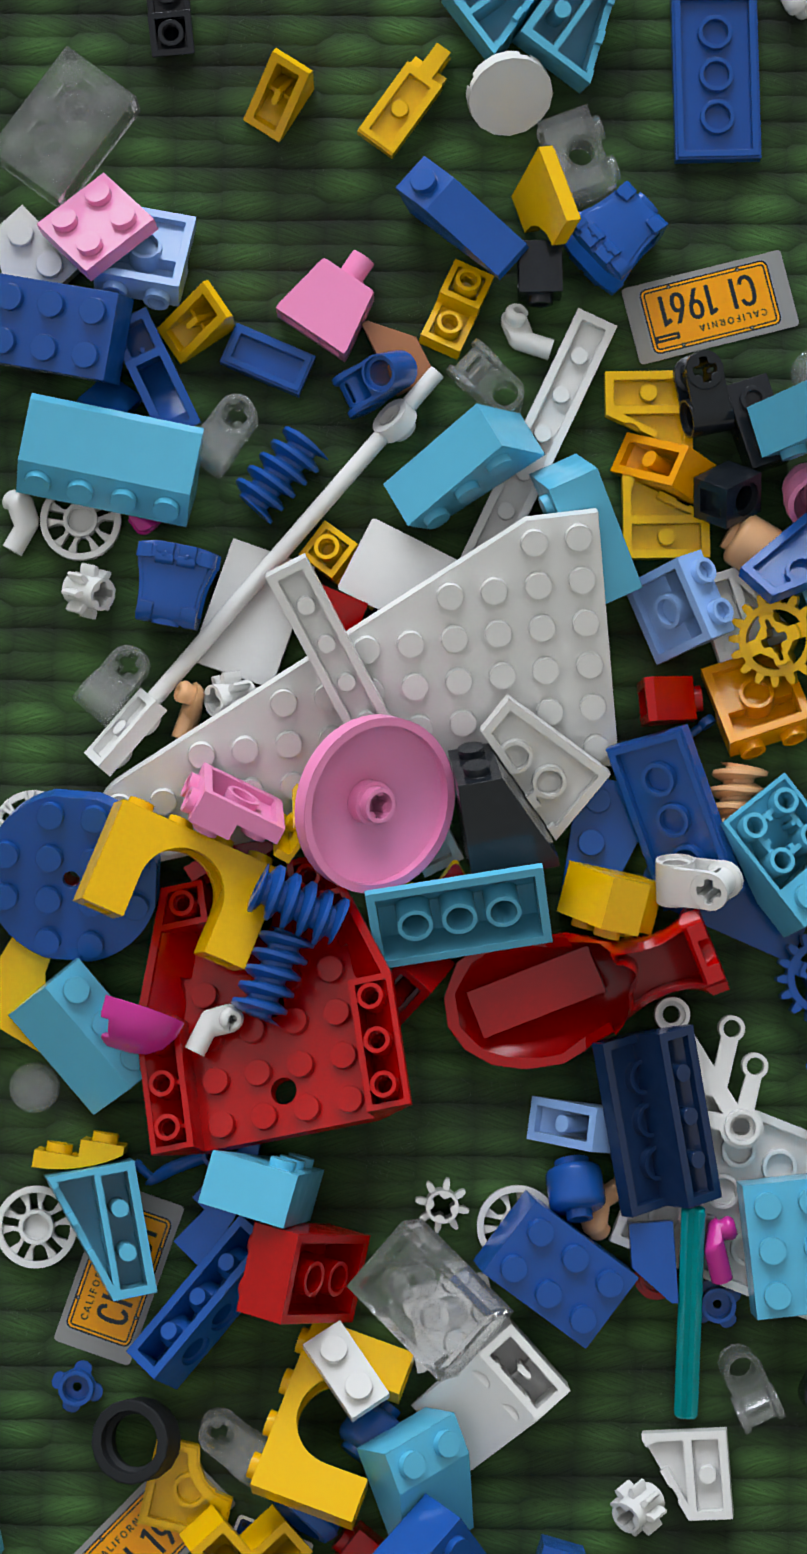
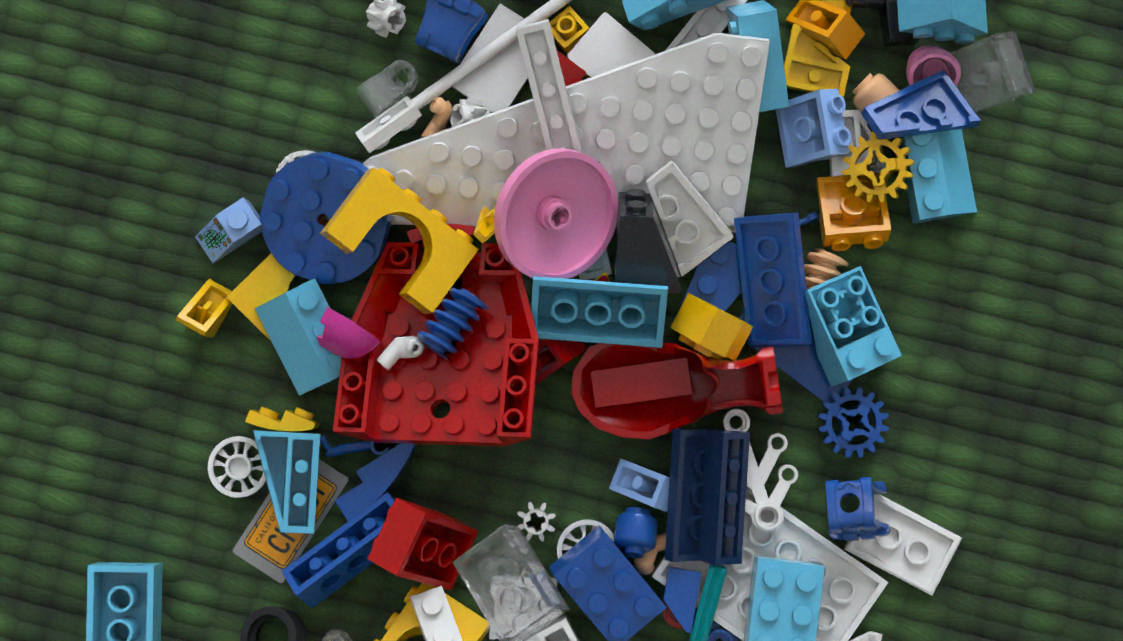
camera: 20 degrees right, 0 degrees up
clear piece [9,1062,60,1113] -> none
blue plate [52,1360,103,1412] -> none
bright pink plate [180,762,285,844] -> none
medium azure wedge [198,1150,324,1229] -> none
blue piece [247,864,350,945] -> none
red slope [637,676,703,727] -> none
white piece [655,853,744,911] -> none
black brick [694,460,761,529] -> none
dark pink arm [704,1216,738,1285] -> none

